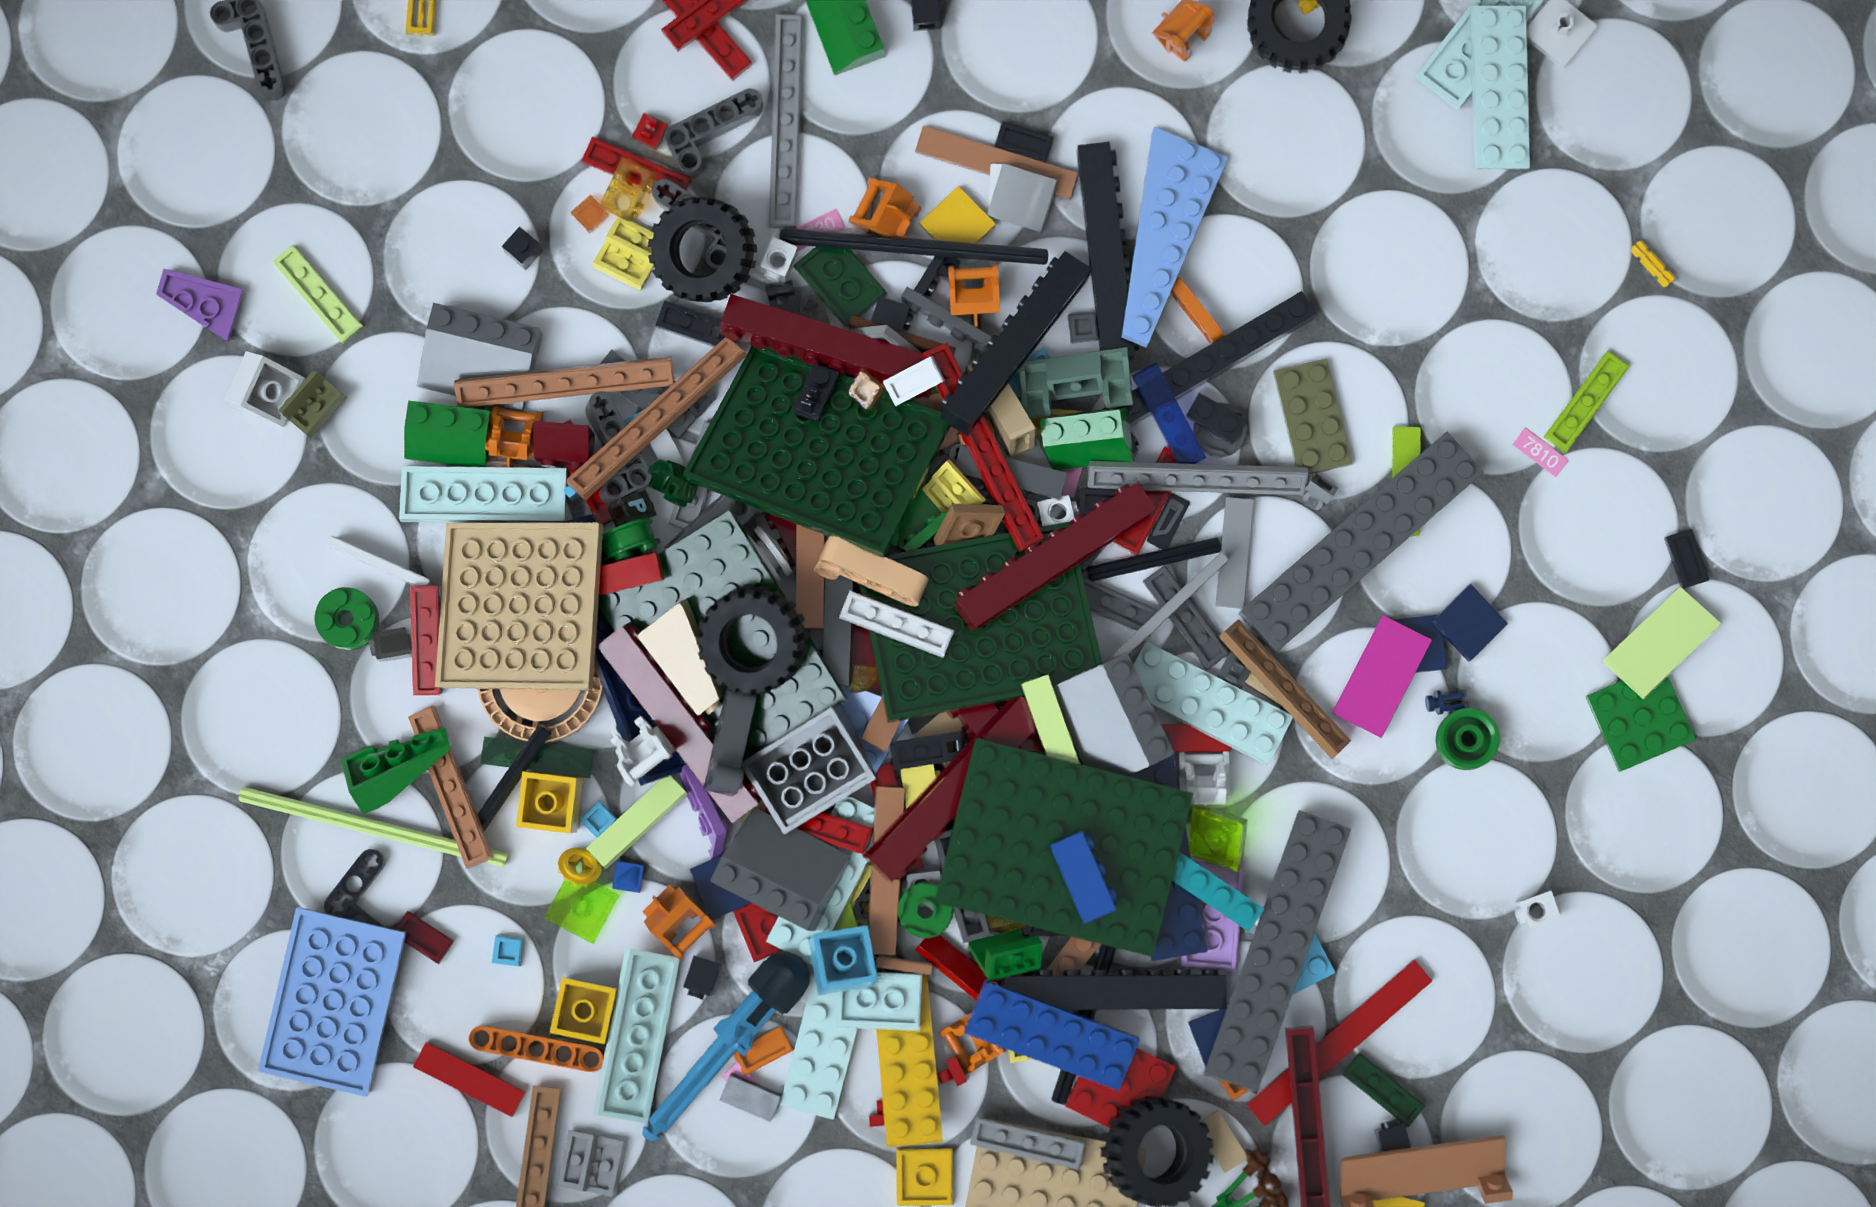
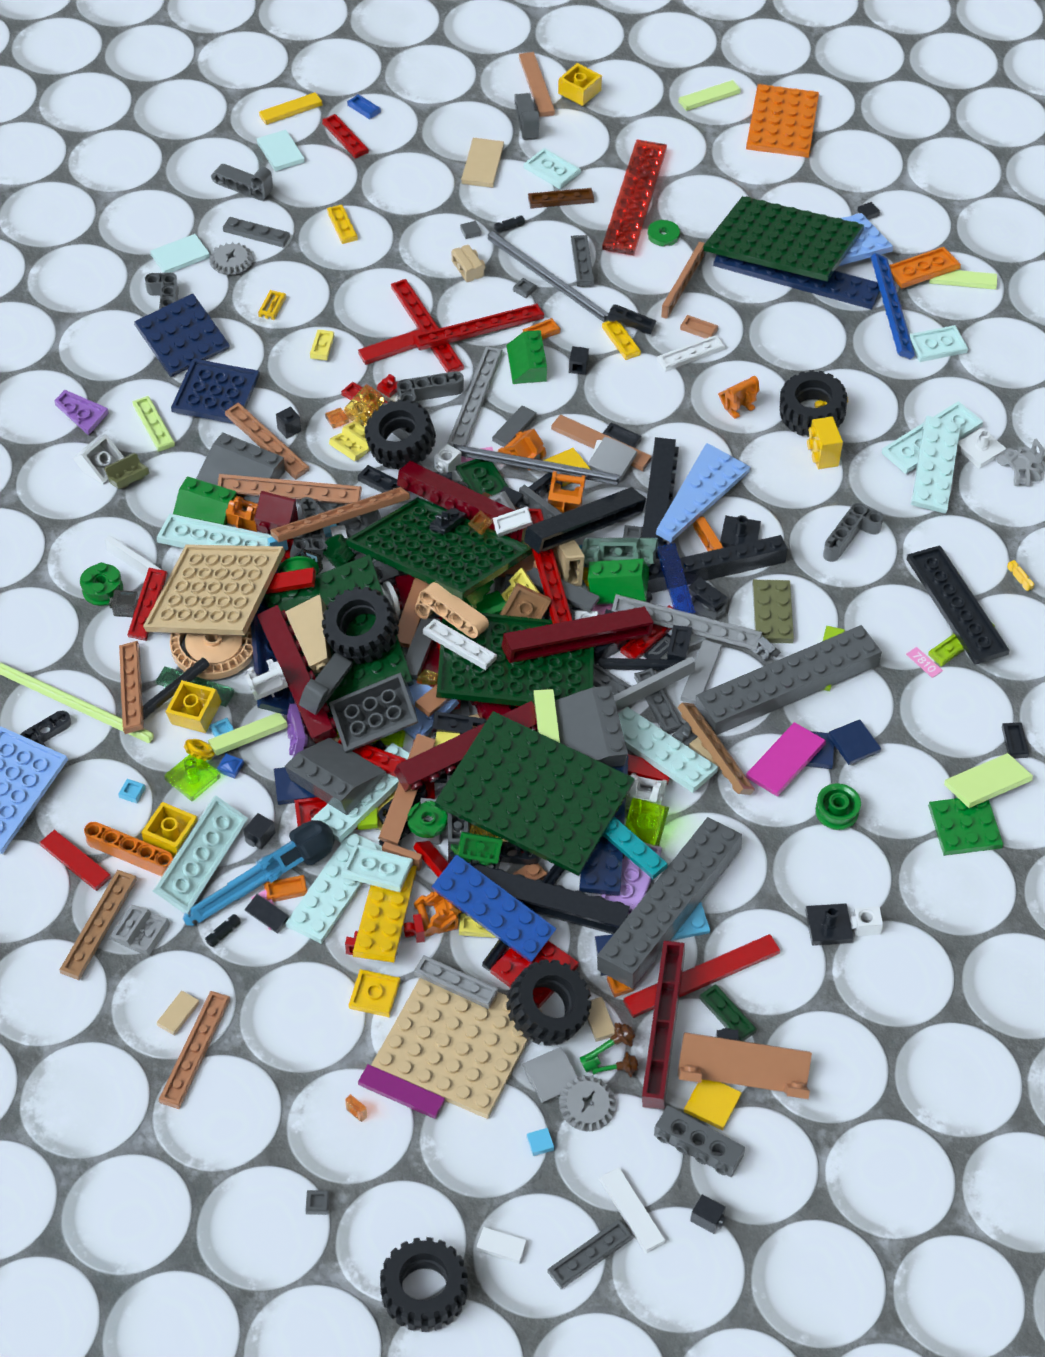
camera: 15 degrees right, 30 degrees down
green wedge [341,728,452,815] -> none
dark red tile [395,911,454,964] -> none
orange piece [642,885,716,960] -> none
medium azure brick [808,925,878,996] -> none
blue brick [1049,831,1118,923] -> none
dark blue arm [1425,690,1469,715] -> none
none -> dark blue plate [134,293,230,377]
none -> dark blue plate [171,358,260,424]
none -> black axle [205,914,241,947]
none -> nougat tile [225,402,309,480]
none -> light yellow plate [310,329,335,360]
none -> red tile [358,329,423,365]
none -> dark grey tile [492,405,537,447]
none -> black plate [667,625,692,661]
none -> black tile [720,515,761,548]
none -> black tile [805,903,854,946]
none -> yellow brick [807,416,843,469]
none -> dark grey beam [823,503,883,562]
none -> black plate [906,545,1010,665]
none -> light grey piece [997,439,1045,486]

